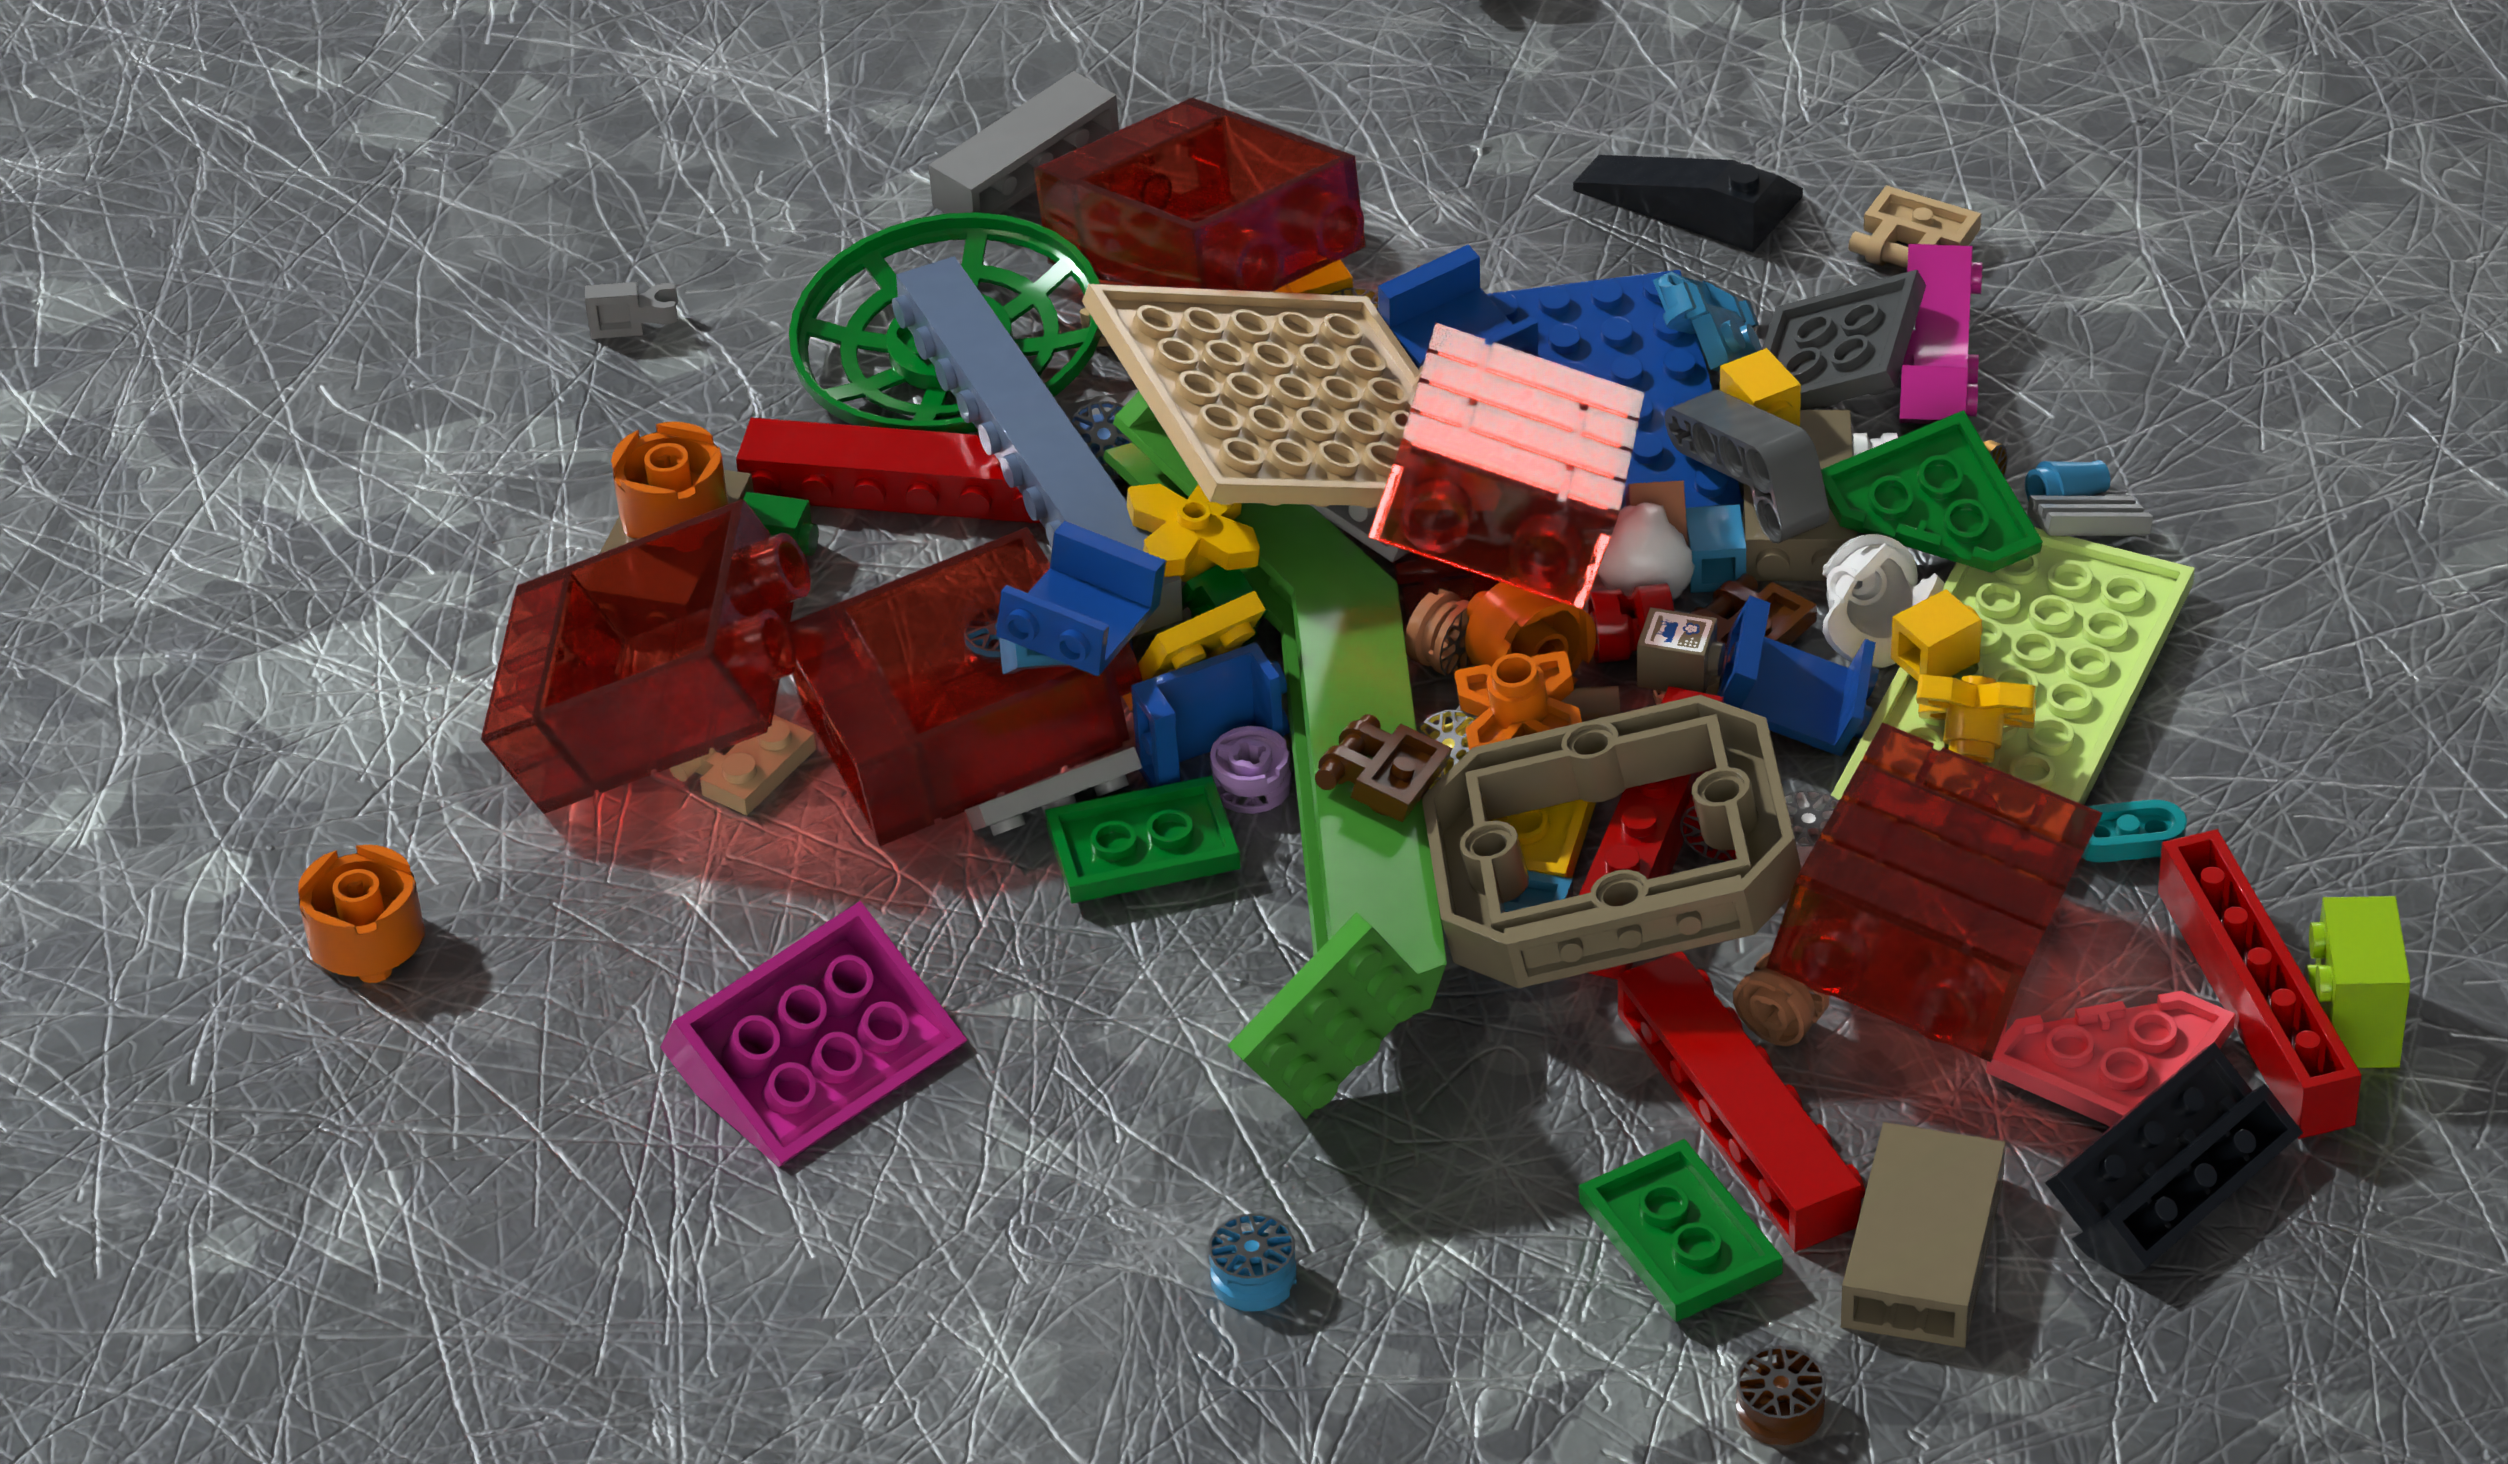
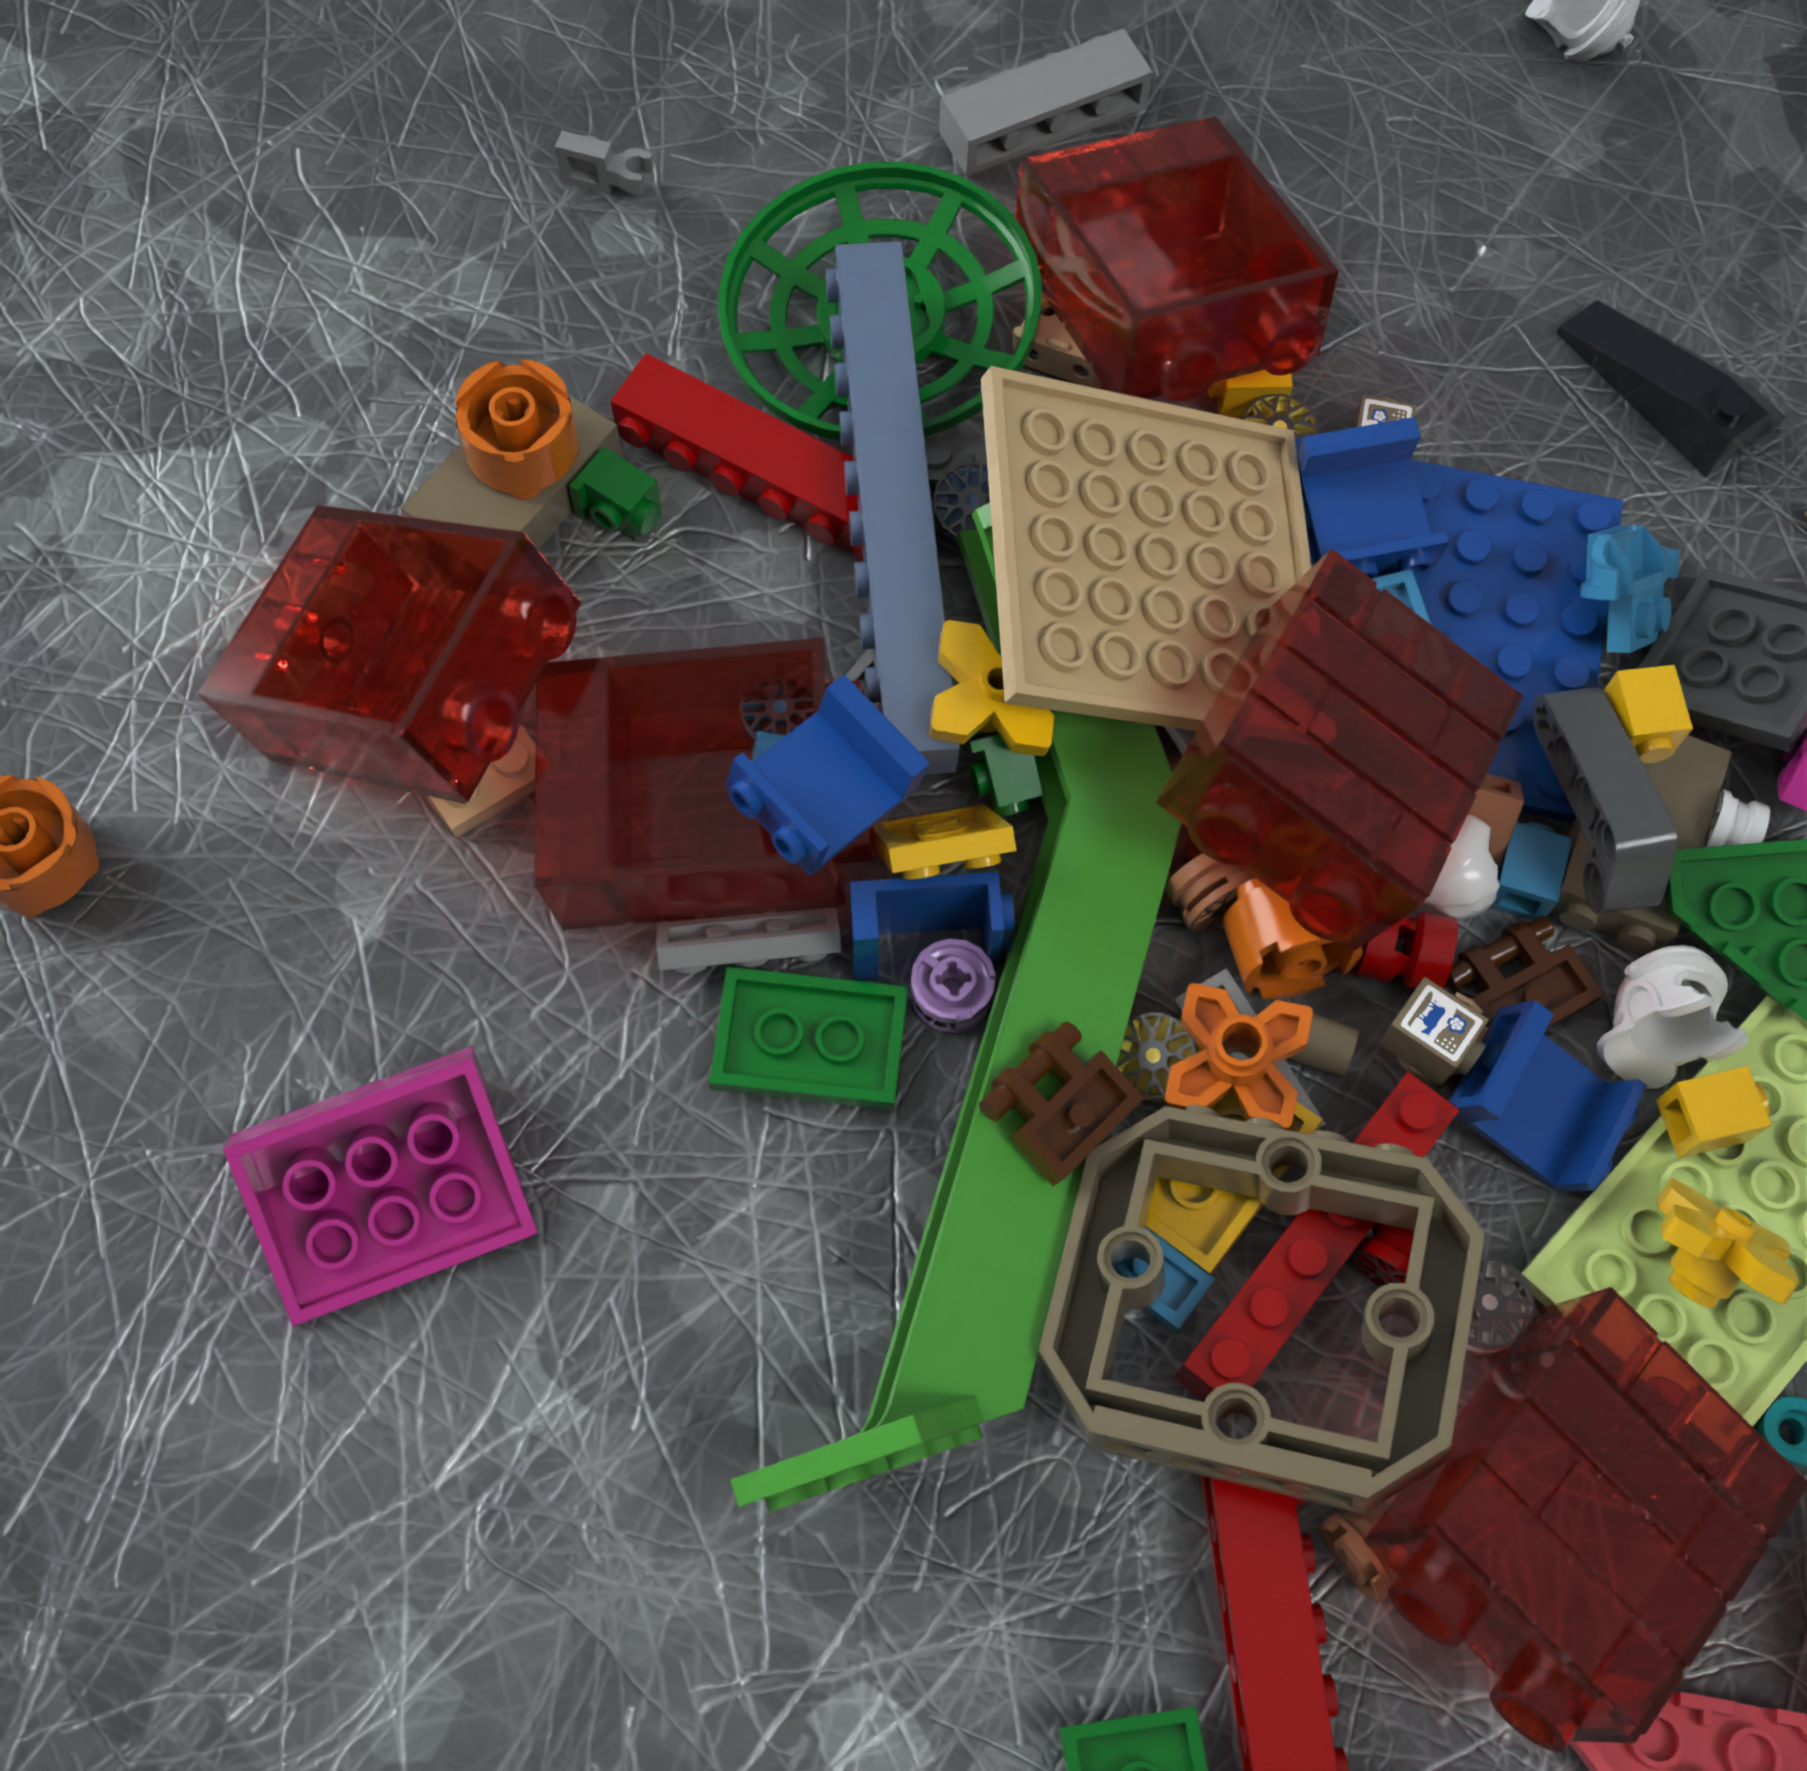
camera: 15 degrees right, 25 degrees up
dark azure wheel [1209,1214,1297,1312] -> none

